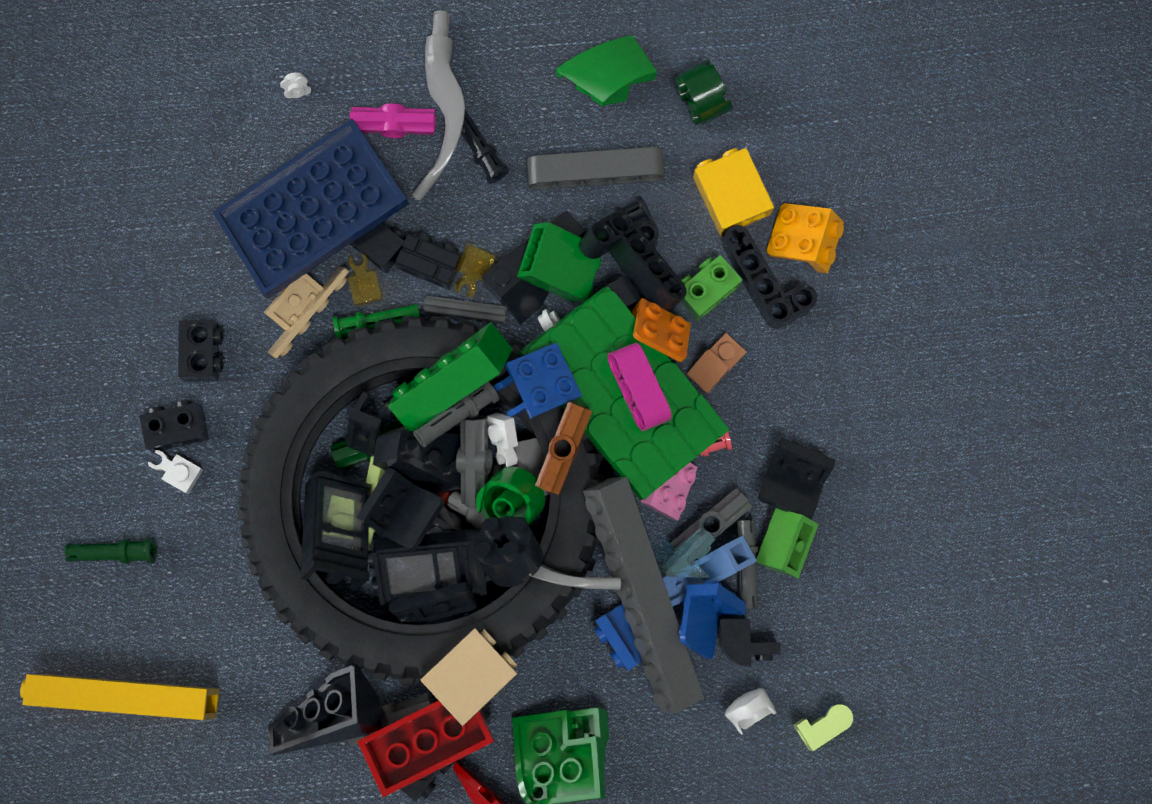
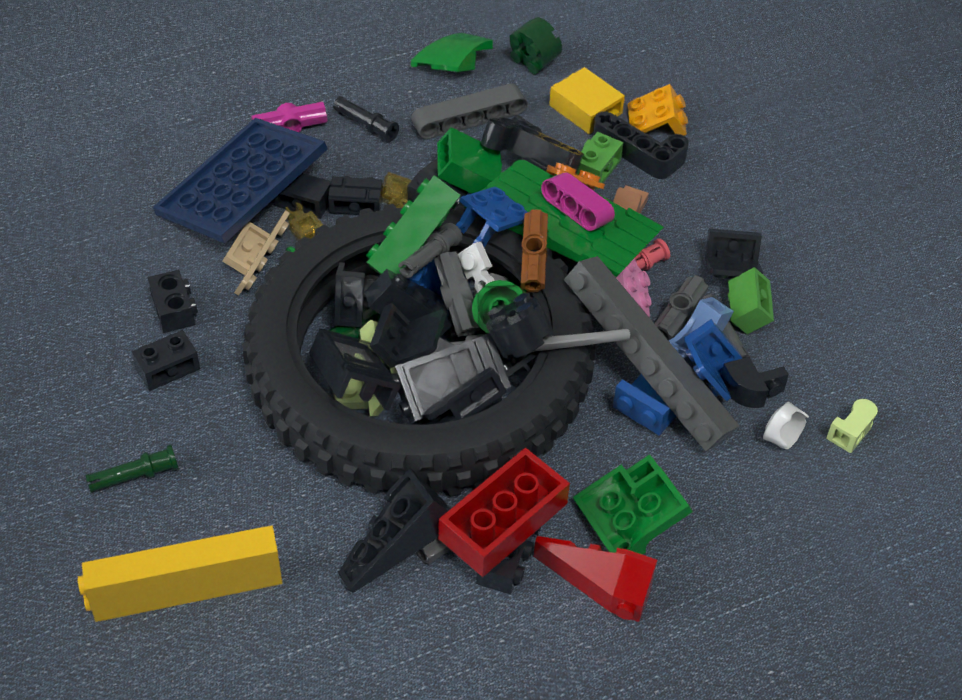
camera: 20 degrees left, 30 degrees down
white plate [148,450,203,494] -> none
white plate [280,73,311,98] -> none
light grey animal [412,10,465,201] -> none
tan brick [421,629,518,726] -> none
clear light blue slope [659,528,716,578] -> none

